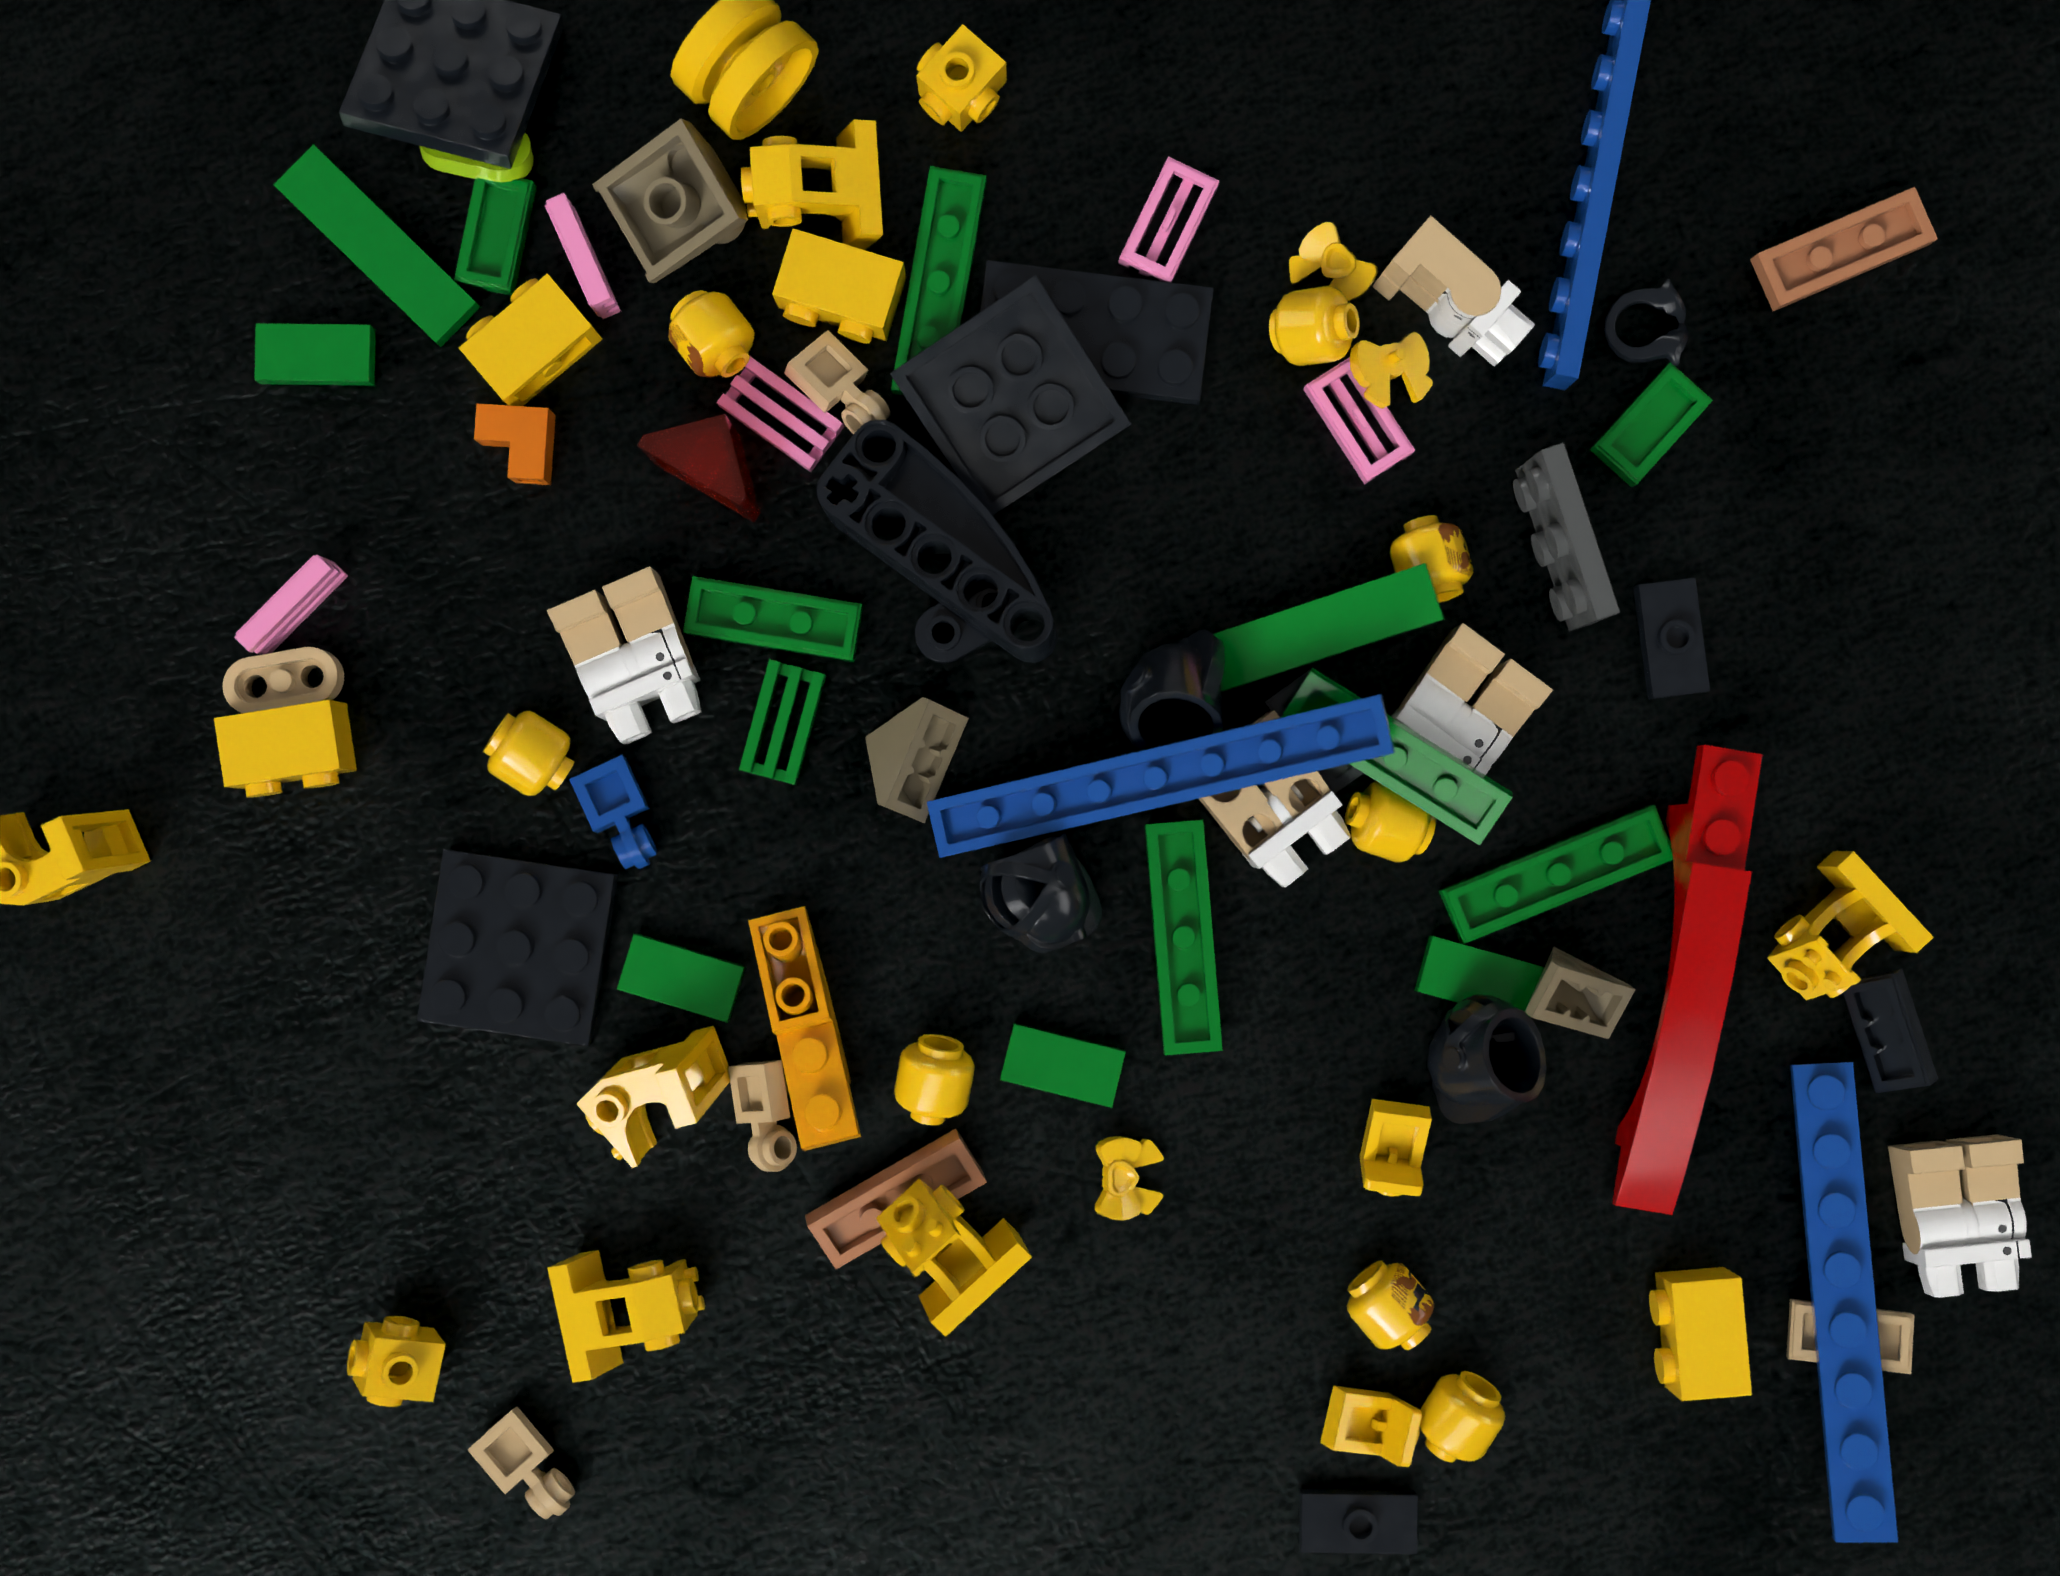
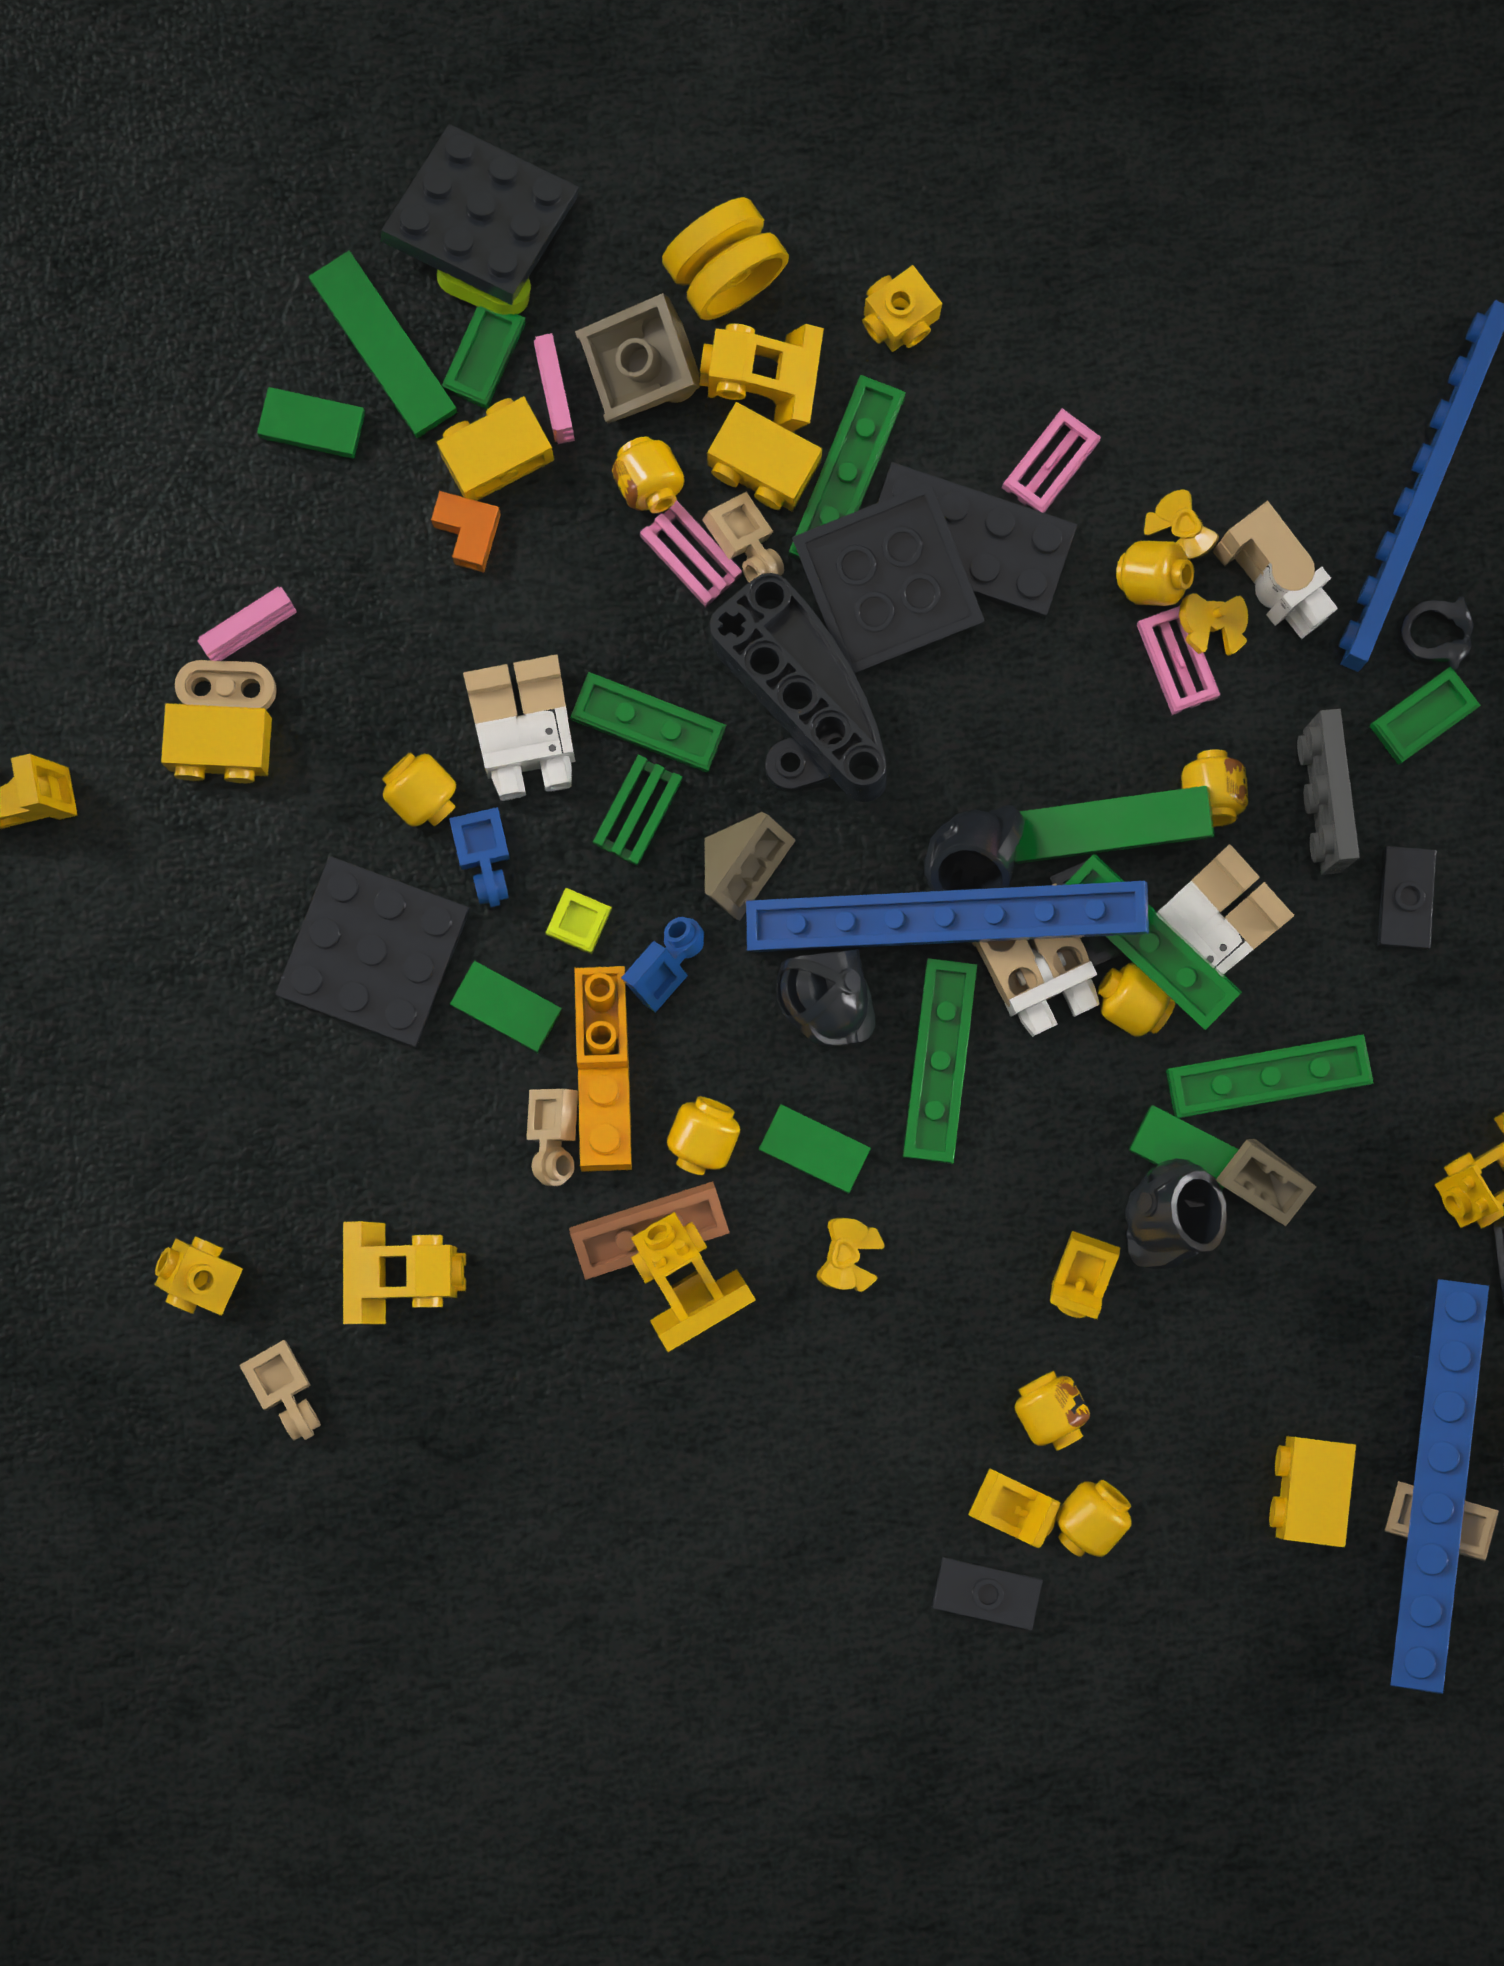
camera: 10 degrees right, 5 degrees down
yellow tile [576,1026,730,1168] -> none
clear red slope [637,414,760,522] -> none
red slope [1612,745,1763,1215] -> none
none -> neon yellow tile [546,888,612,954]
none -> blue plate [621,917,704,1013]

